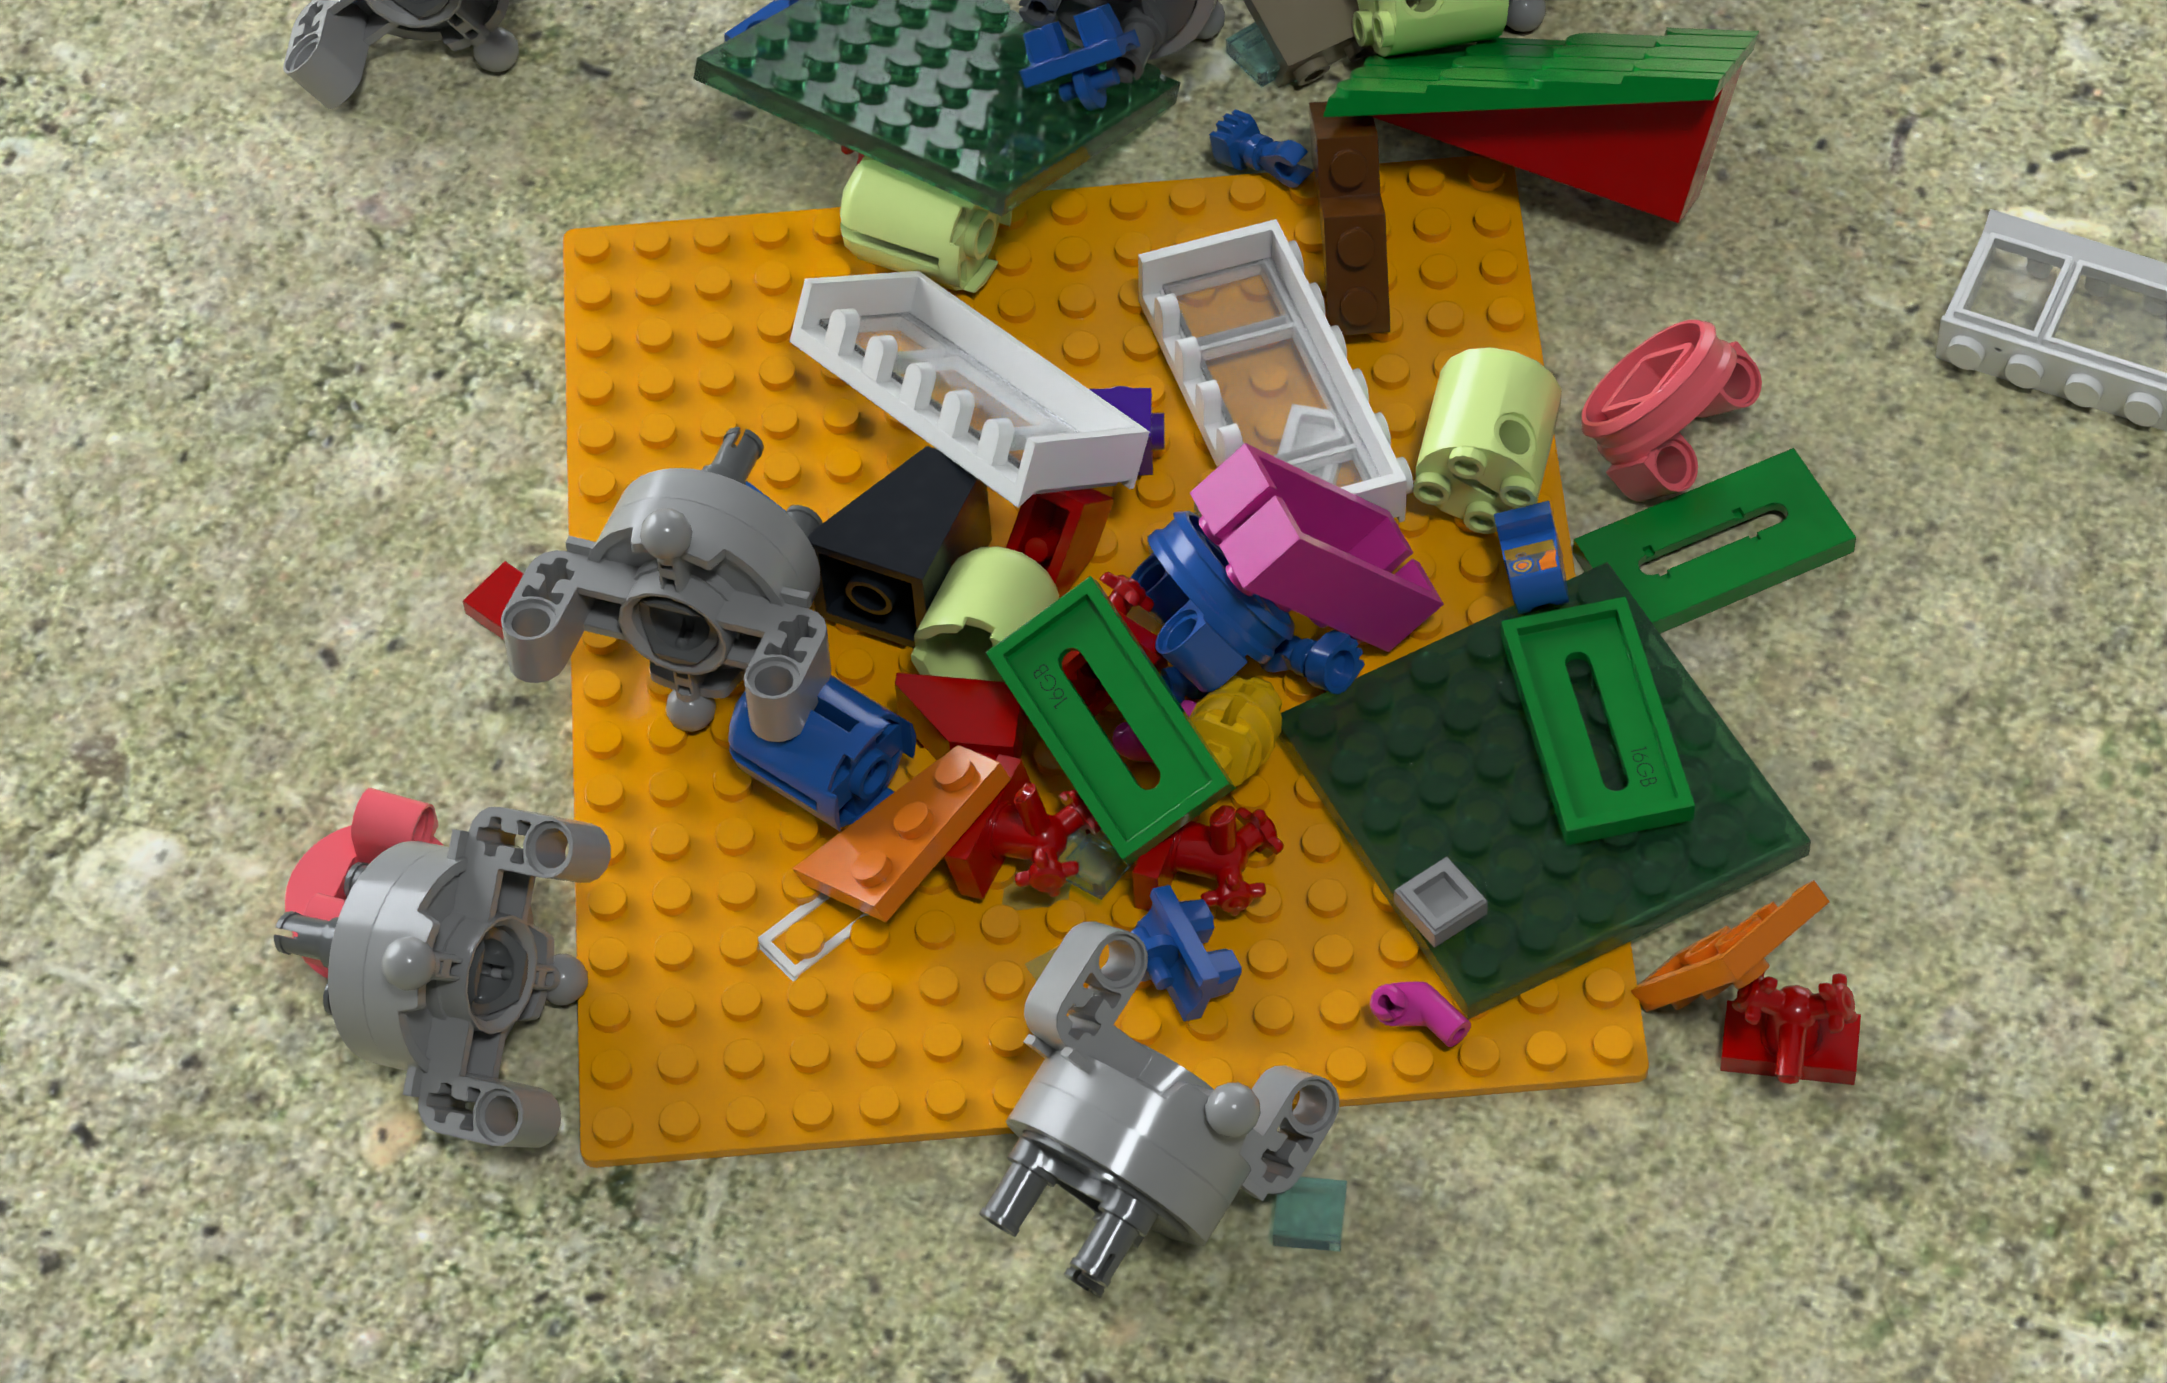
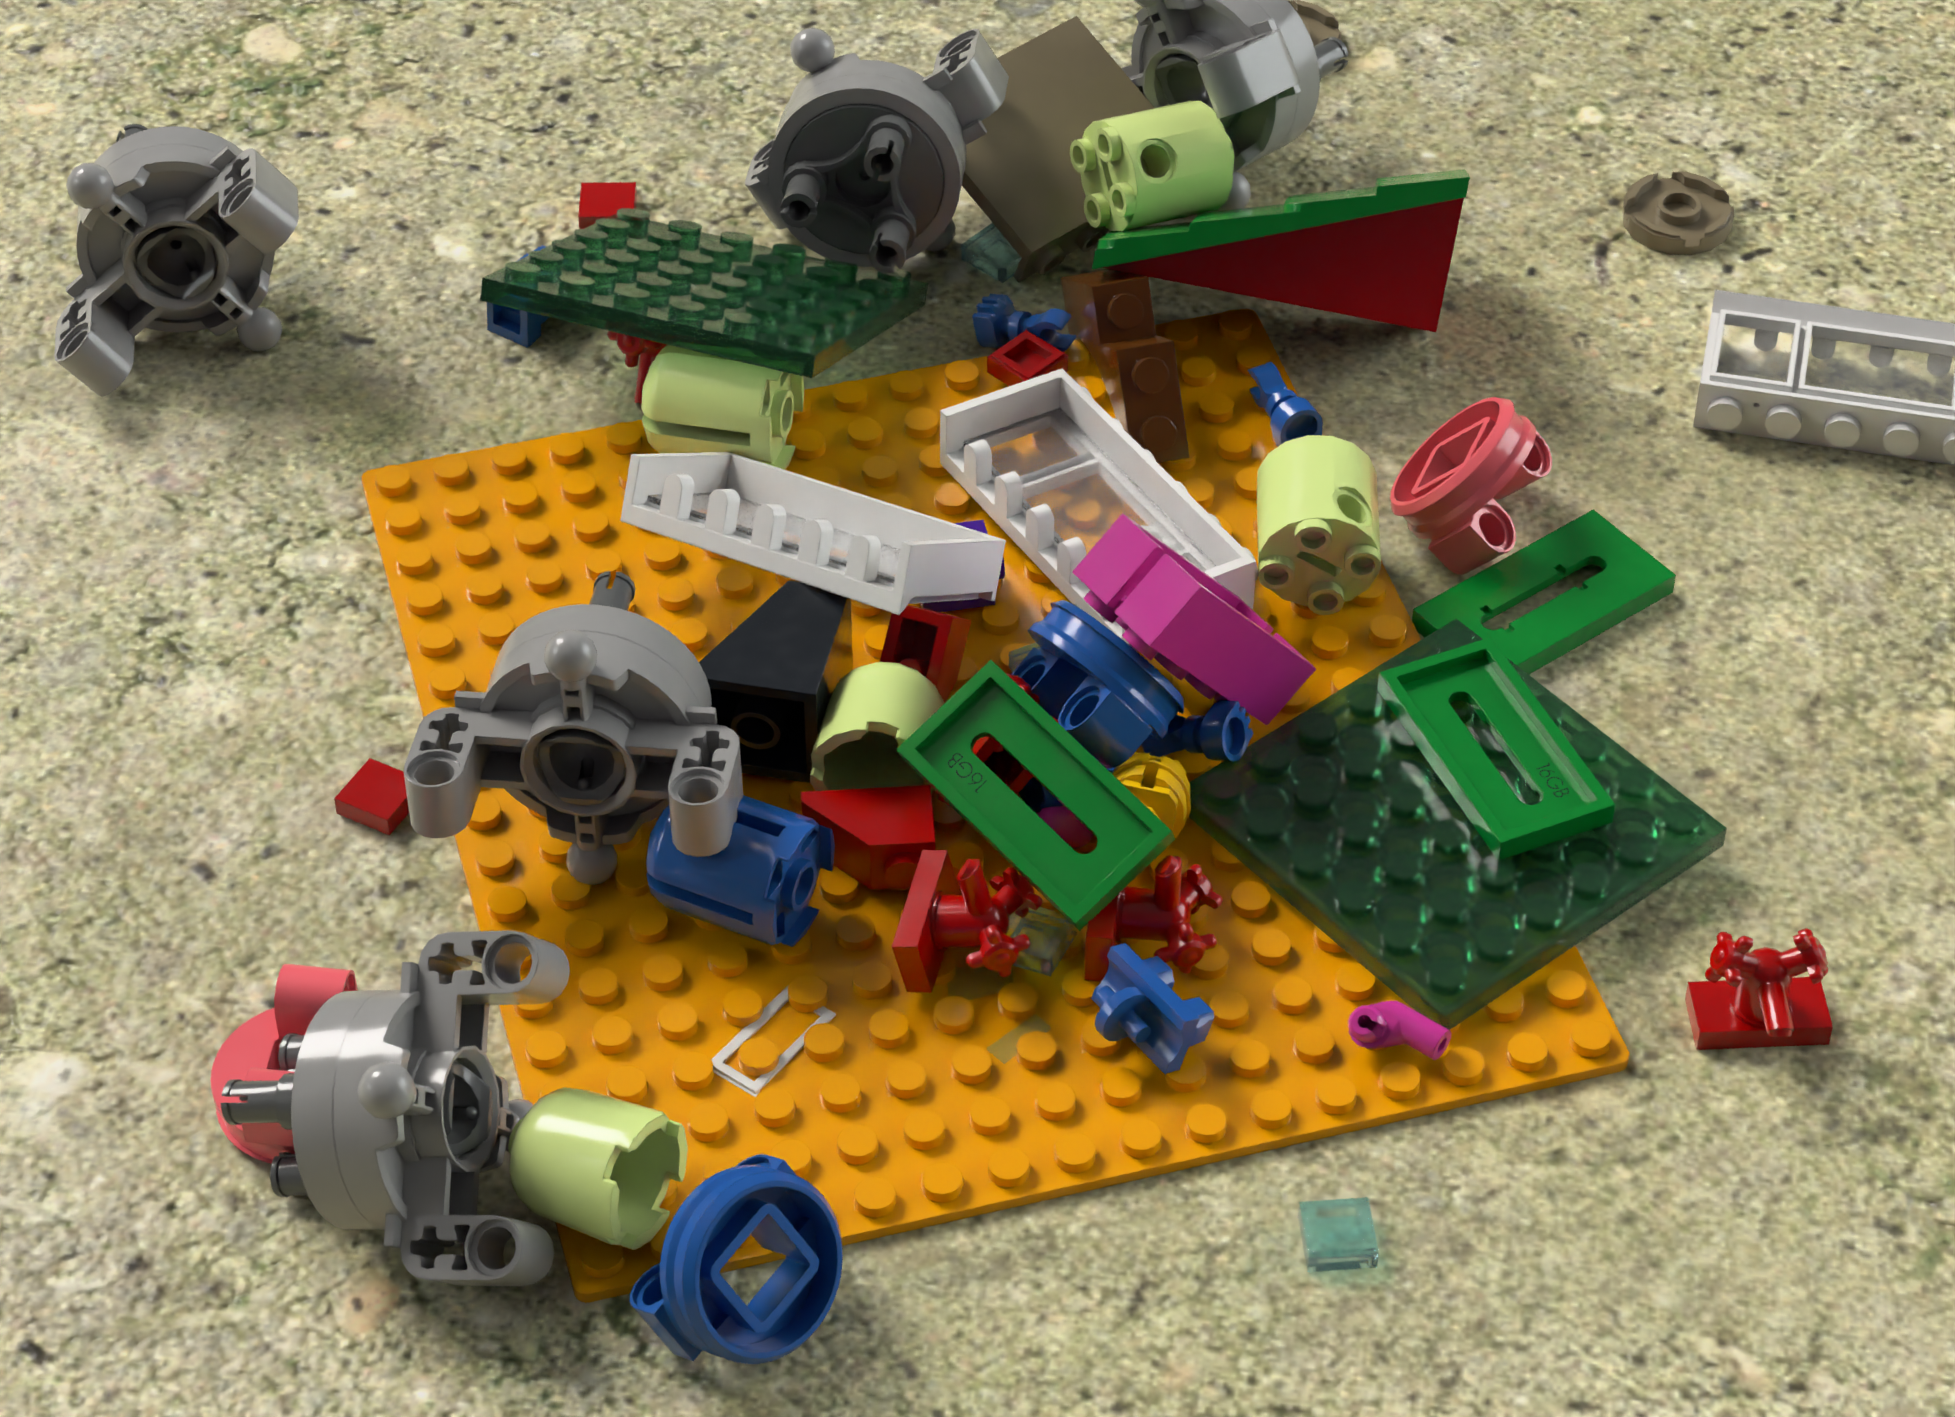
camera: 15 degrees left, 10 degrees down
orange wing [792,745,1011,922] -> none
light grey piece [979,921,1339,1297] -> none
blue hips [1019,3,1141,111] -> none
light grey tile [1394,857,1488,948] -> none
blue leg [1494,501,1570,615] -> none
orange wing [1631,880,1830,1012] -> none
none -> yellowish green cylinder [508,1088,688,1249]
none -> blue piece [629,1154,843,1364]
none -> red tile [987,330,1069,386]
none -> blue piece [1248,362,1323,446]
none -> dark tan tile [1622,171,1734,255]

